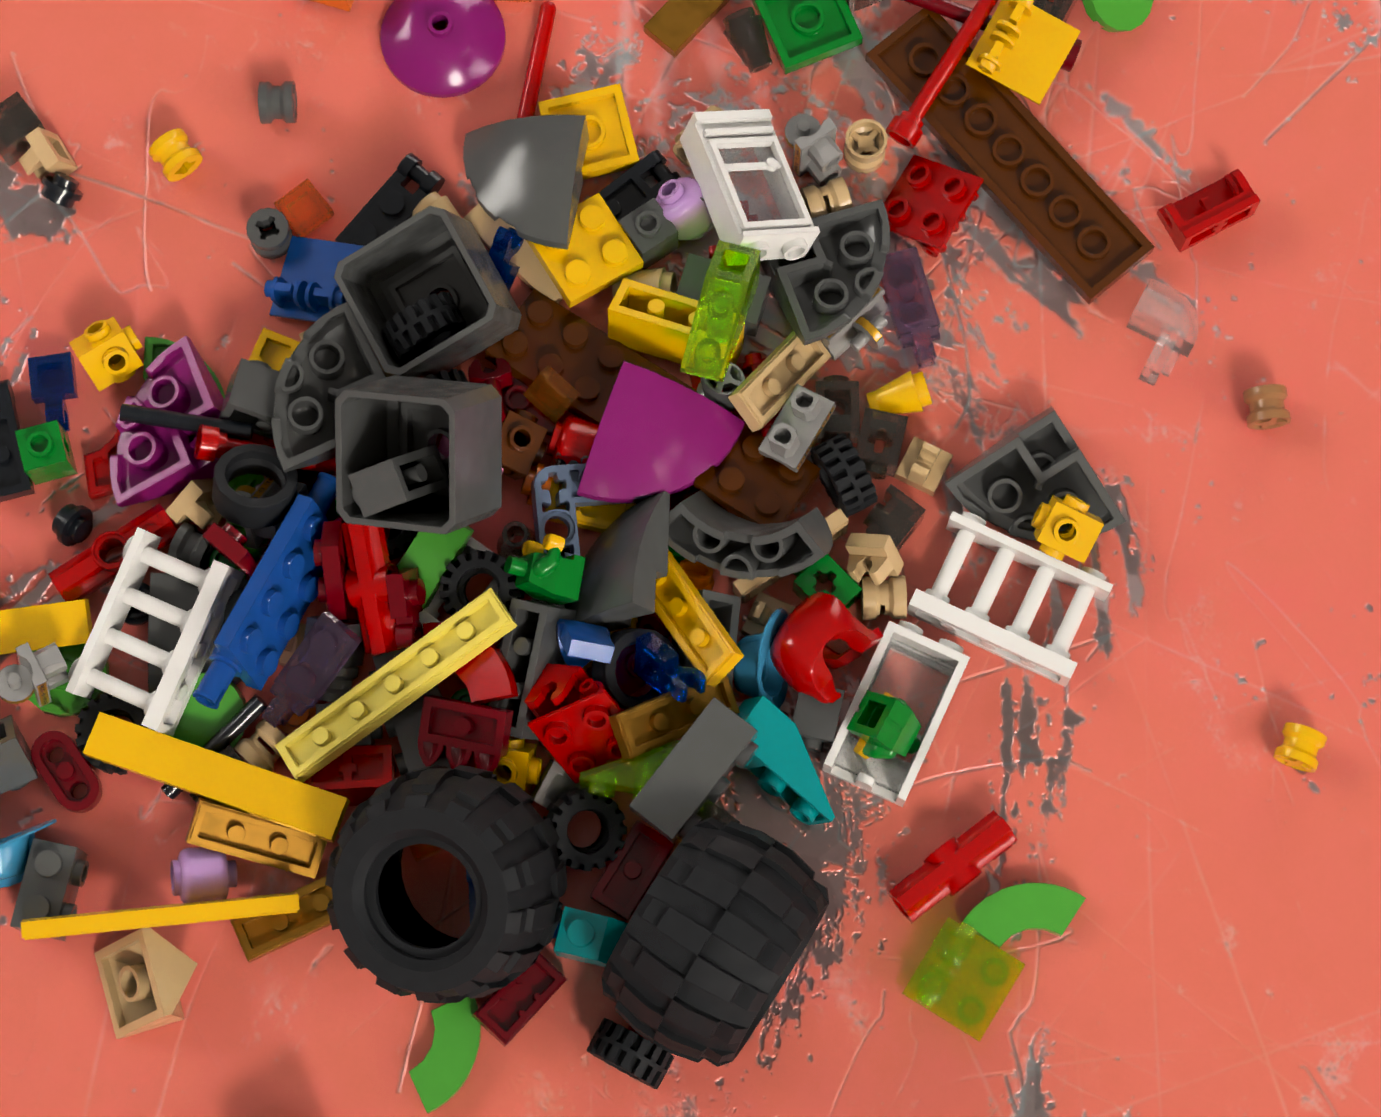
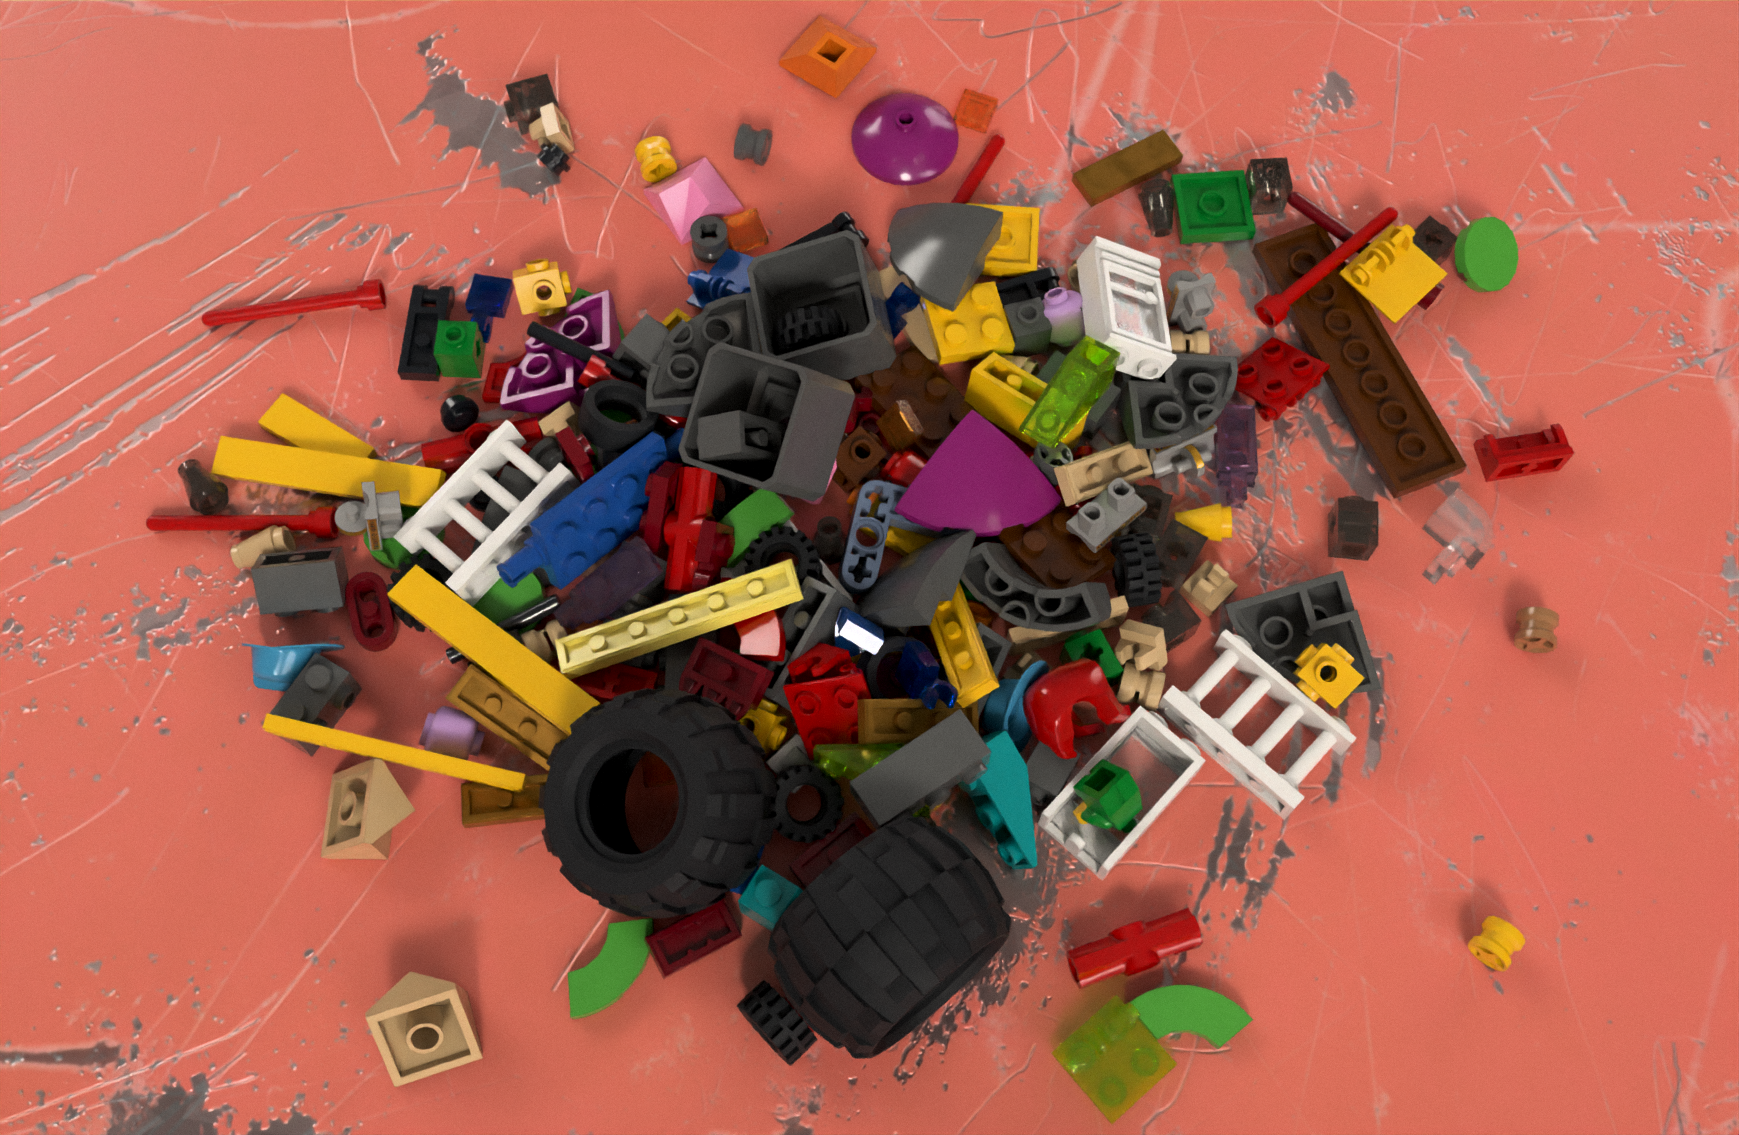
camera: 15 degrees right, 10 degrees down
green piece [504,533,586,606] -> none
tan wheel [843,119,888,174] -> none
none -> bright pink slope [643,157,744,245]
none -> clear smoke brick [1328,496,1378,561]

